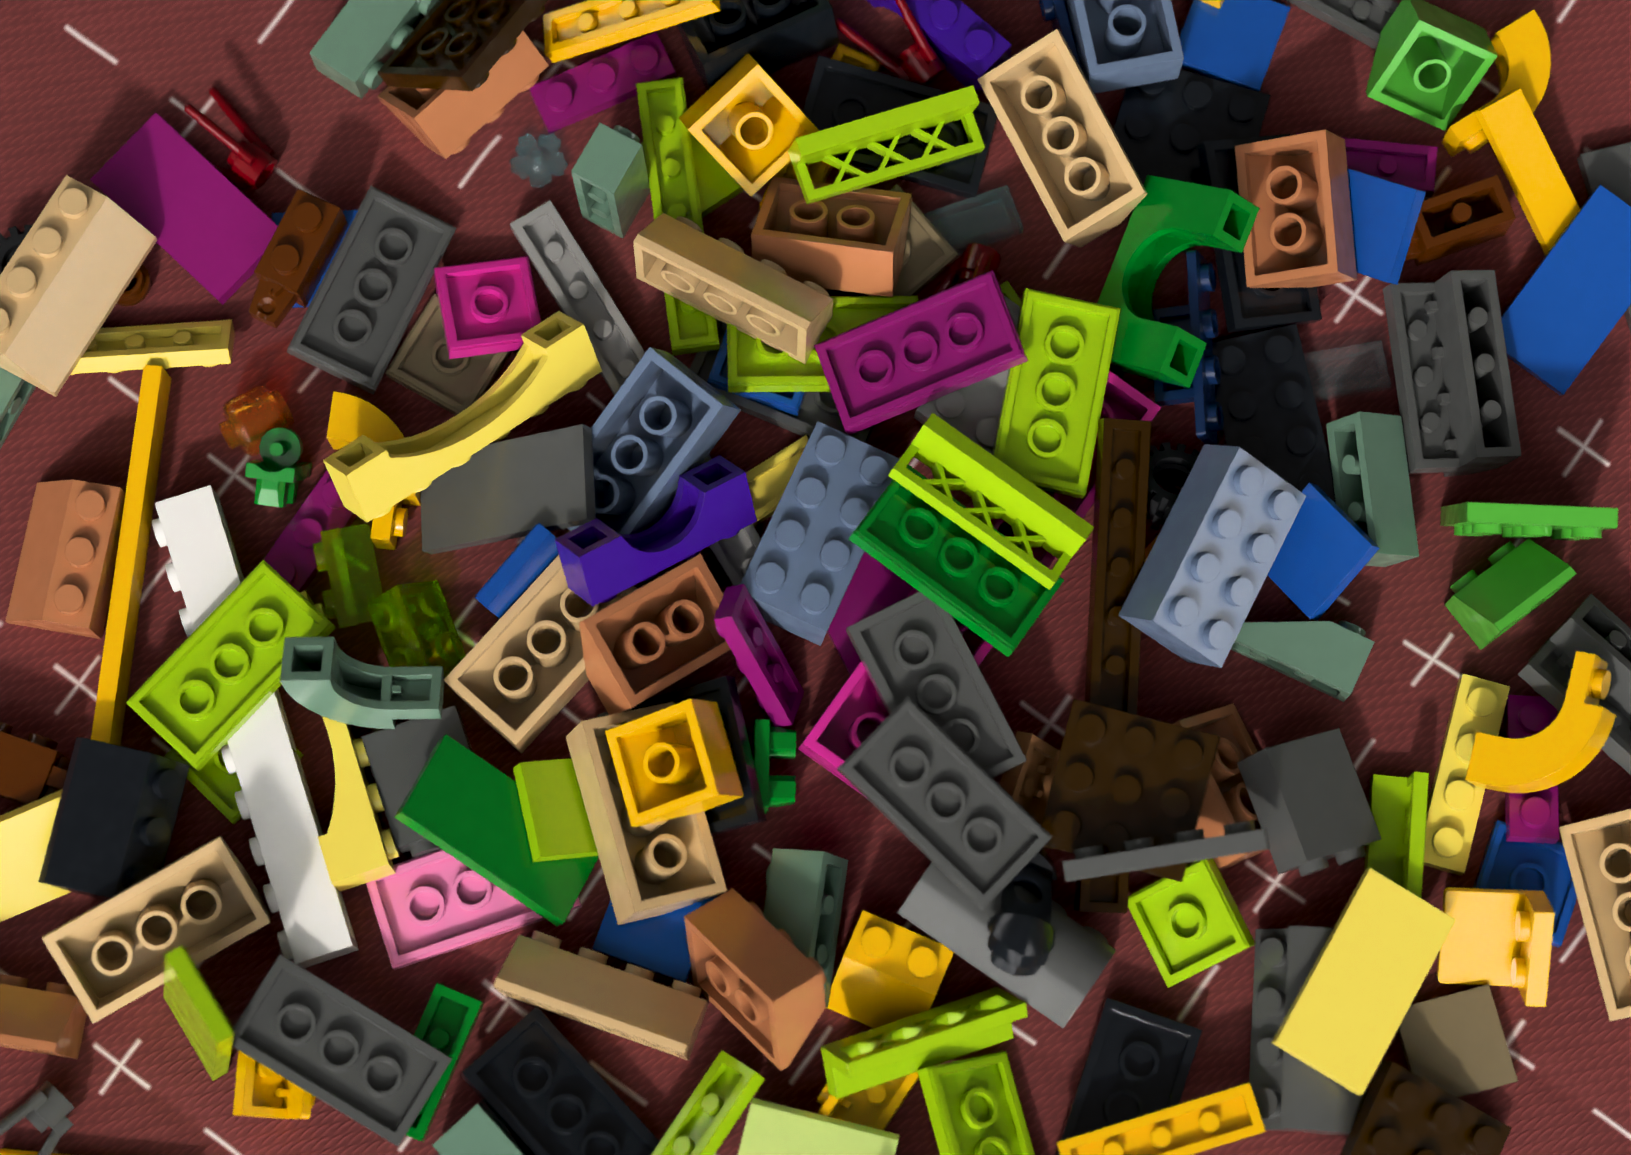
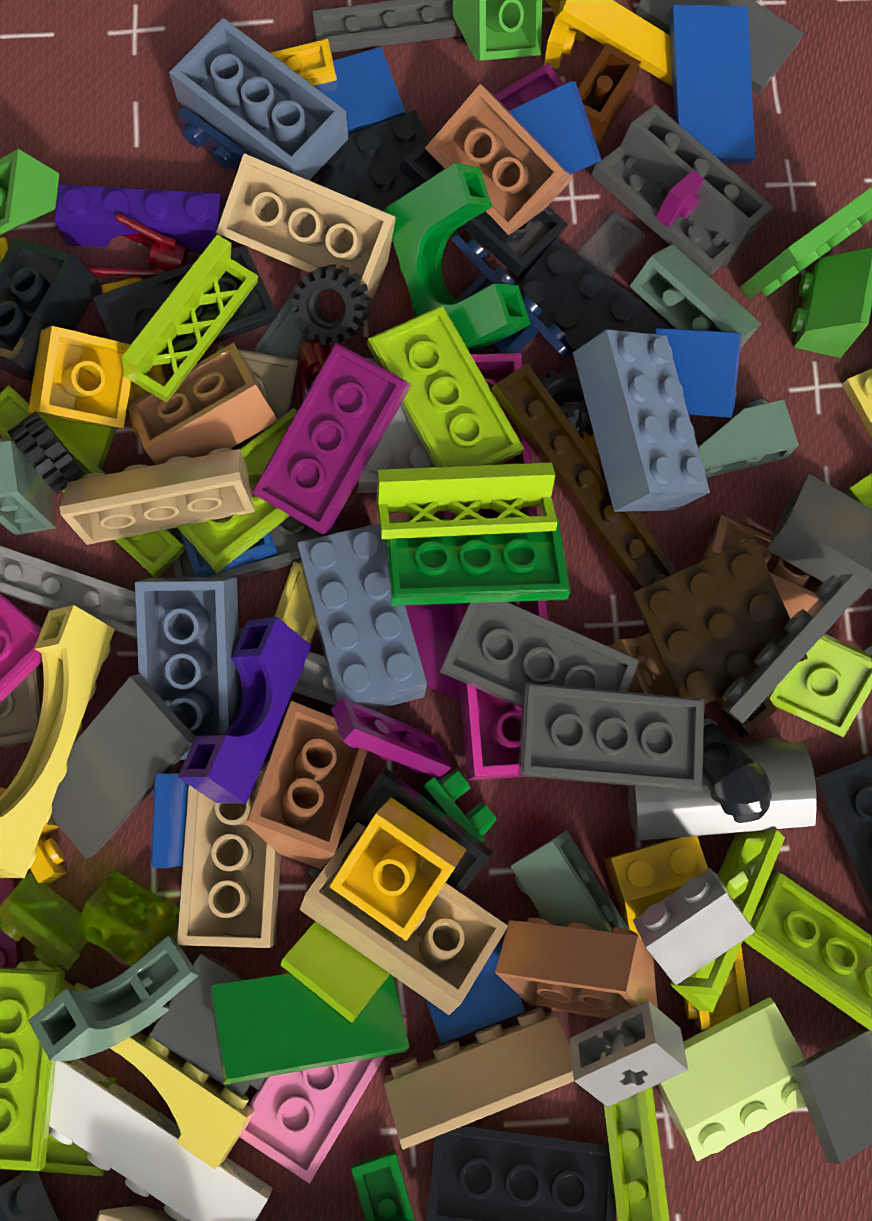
camera: 45 degrees left, 0 degrees up
none -> black tyre [7,411,85,494]
none -> black tyre [291,264,372,345]
none -> light grey brick [569,1001,688,1107]
none -> slope [633,868,755,985]
none -> magenta plate [656,170,705,228]

